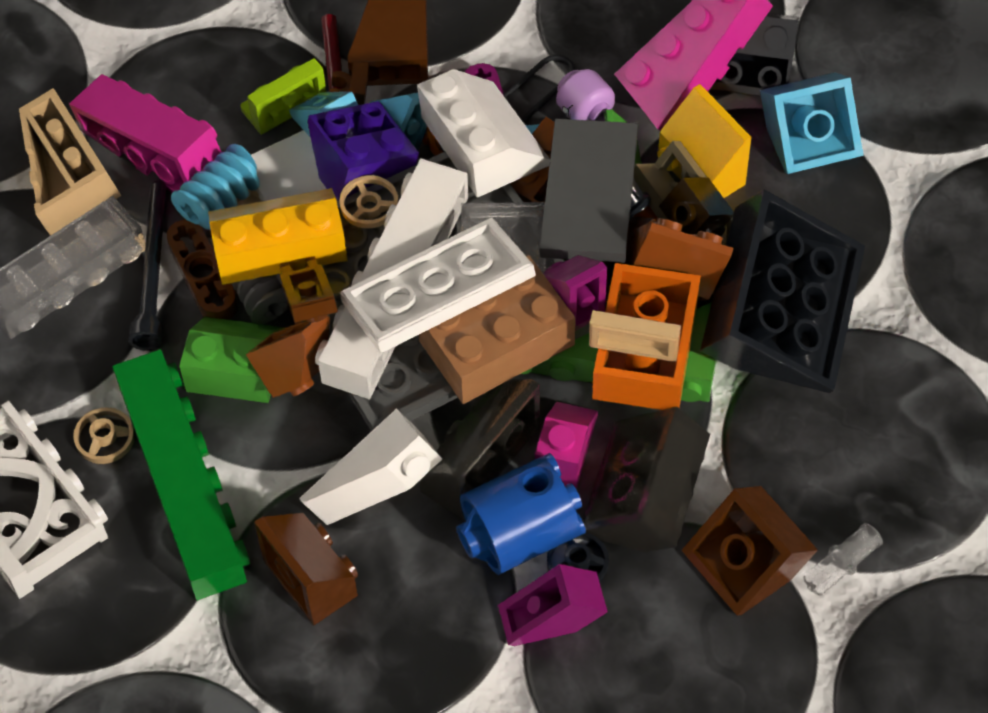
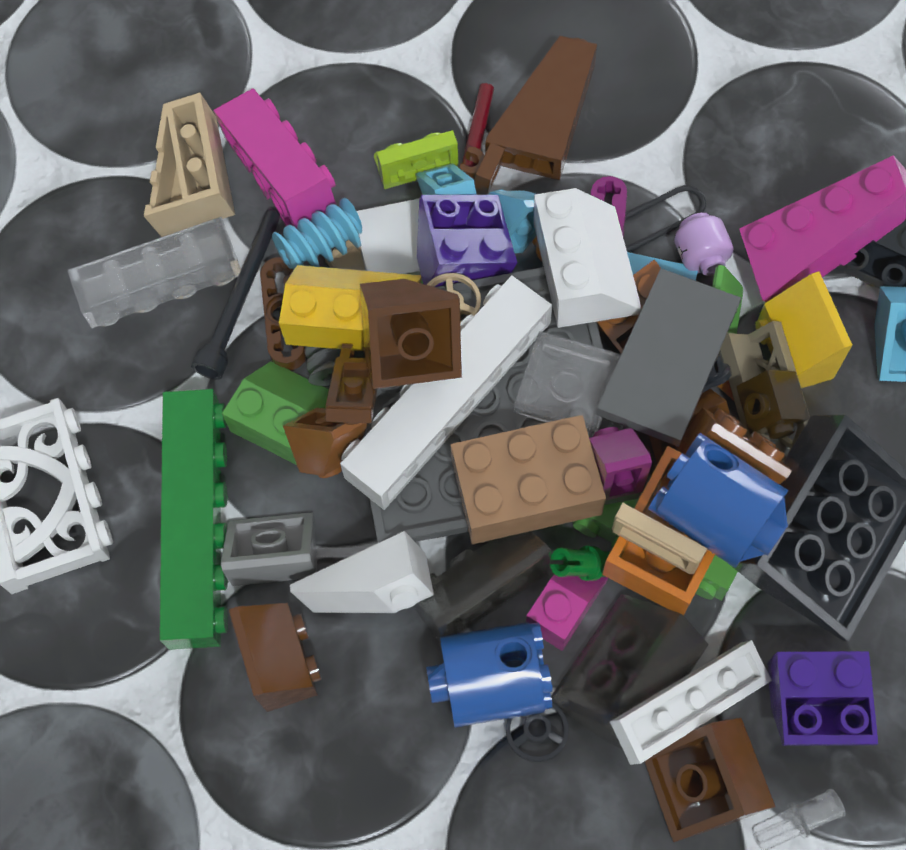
camera: 20 degrees right, 10 degrees up
tan piece [73,407,135,464] -> none
white tile [339,217,536,353] -> none
magenta slope [498,564,608,646] -> none
none -> light grey slope [221,512,318,586]
none -> reddish brown slope [360,279,462,389]
none -> green pin [550,546,611,581]
none -> white plate [610,640,772,765]
none -> blue cylinder [648,433,789,568]
none -> dark purple slope [767,651,878,746]

